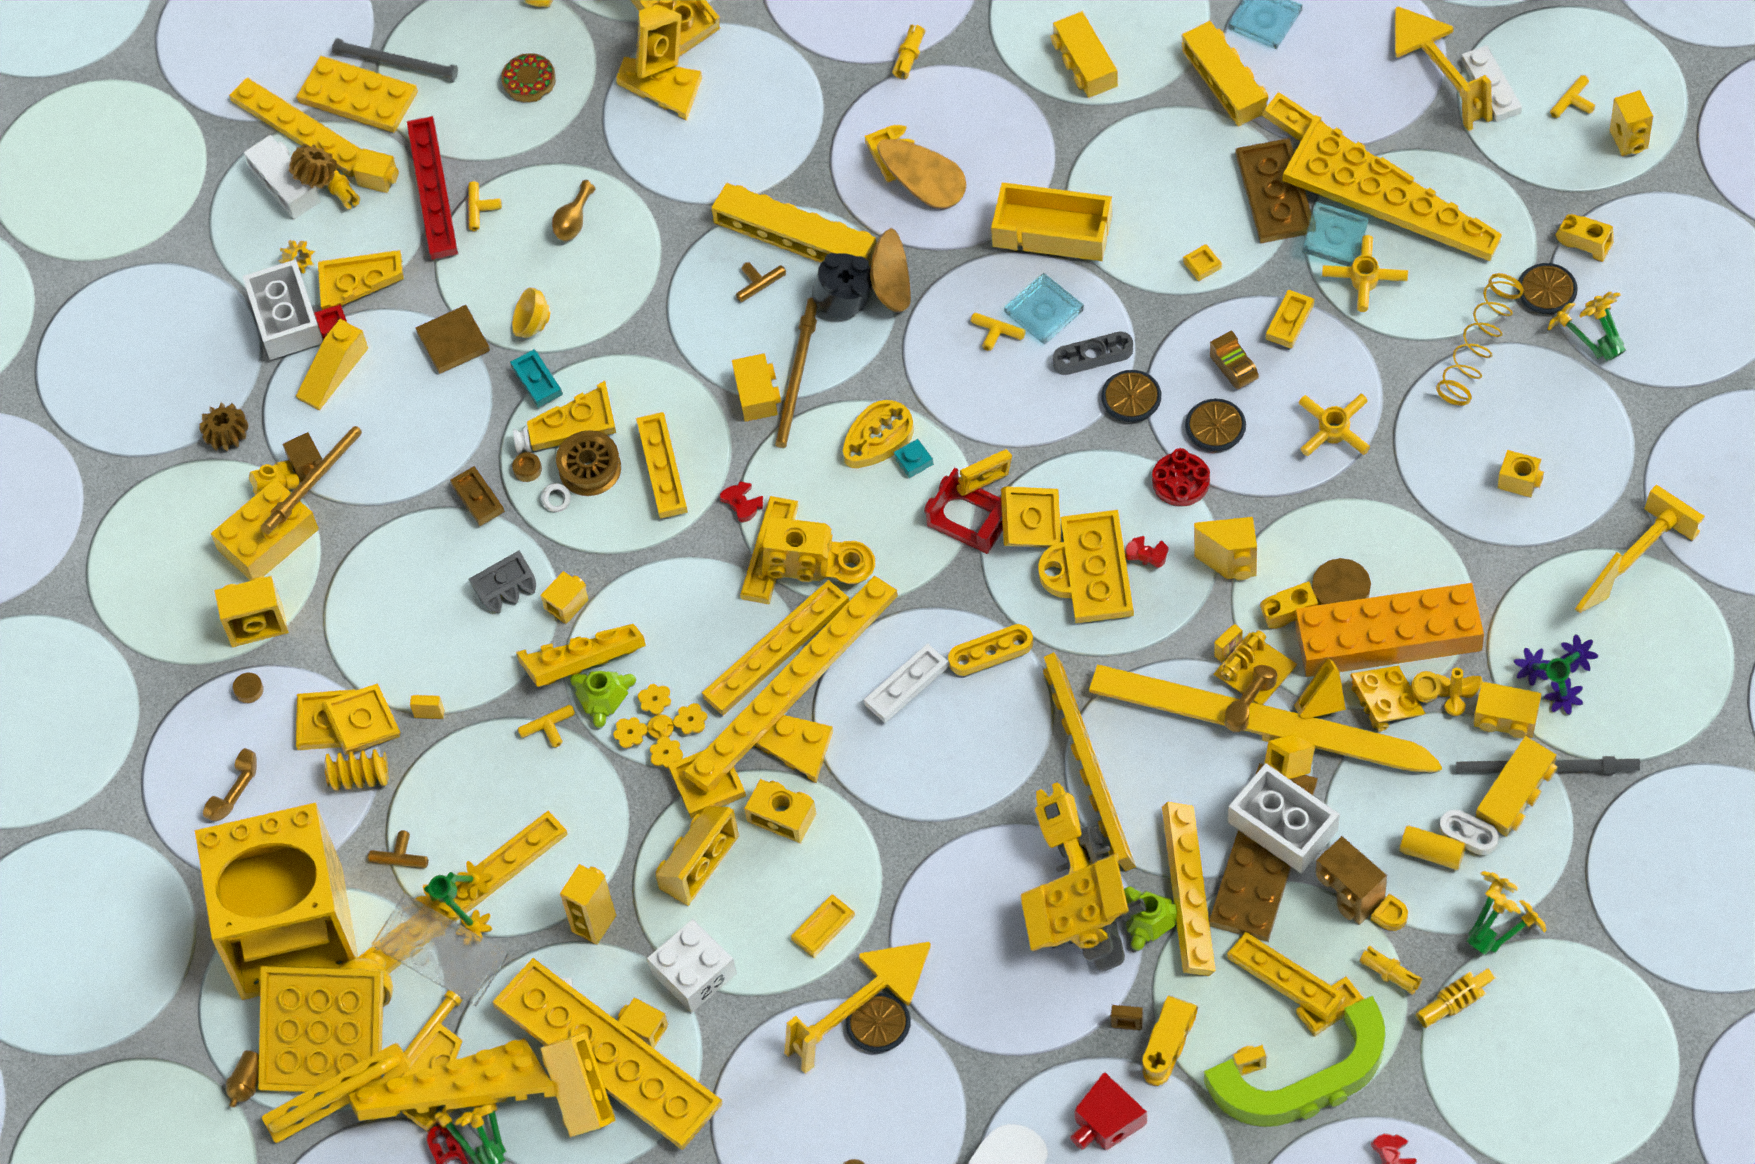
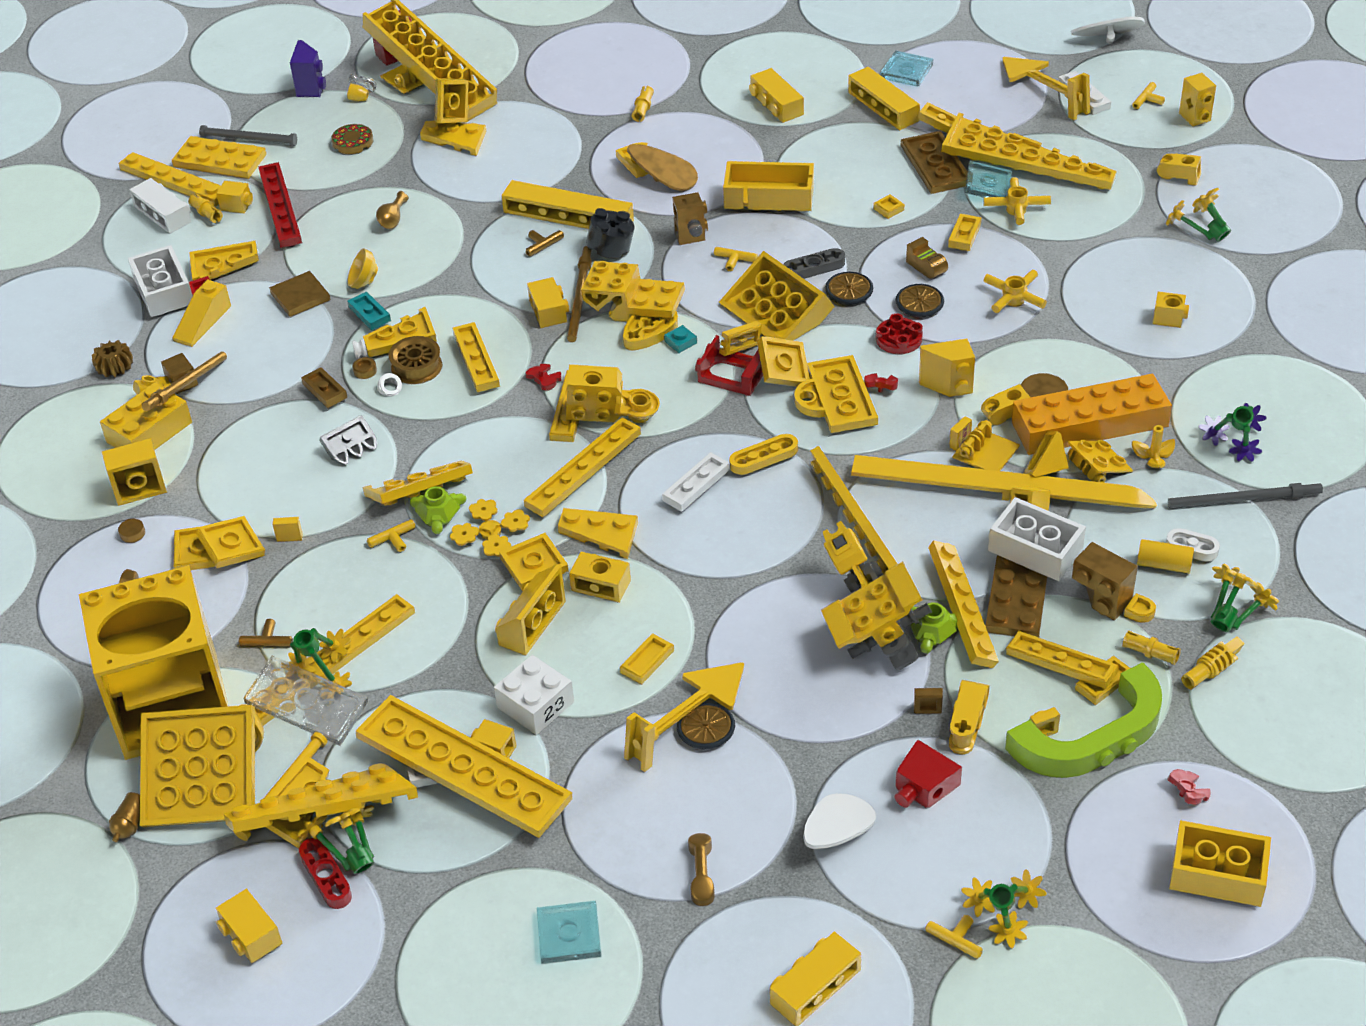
camera: 10 degrees left, 15 degrees down
yellow piece [262,1043,411,1143] -> none
yellow gear [279,240,315,274] -> none
pearl gold gear [288,144,337,188] -> none
yellow piece [325,749,389,791] -> none
yellow piece [468,181,502,231] -> none
yellow brick [540,571,589,624] -> none
yellow brick [540,1032,616,1137] -> none
yellow brick [560,864,616,945] -> none
yellow plate [685,575,898,793] -> none
pearl gold shield [870,228,911,312] -> none
clear light blue tile [1004,273,1084,345] -> none
pearl gold bar [1225,665,1277,732] -> none
yellow tile [1411,671,1442,703] -> none
yellow piece [1436,273,1524,406] -> none
yellow brick [1473,681,1542,738] -> none
yellow brick [1475,736,1558,837] -> none
pearl gold wheel [1517,263,1578,314] -> none
yellow piece [1575,484,1705,613] -> none
none -> yellow piece [581,261,685,322]
none -> pearl gold piece [672,192,708,245]
none -> yellow slope [719,251,835,341]

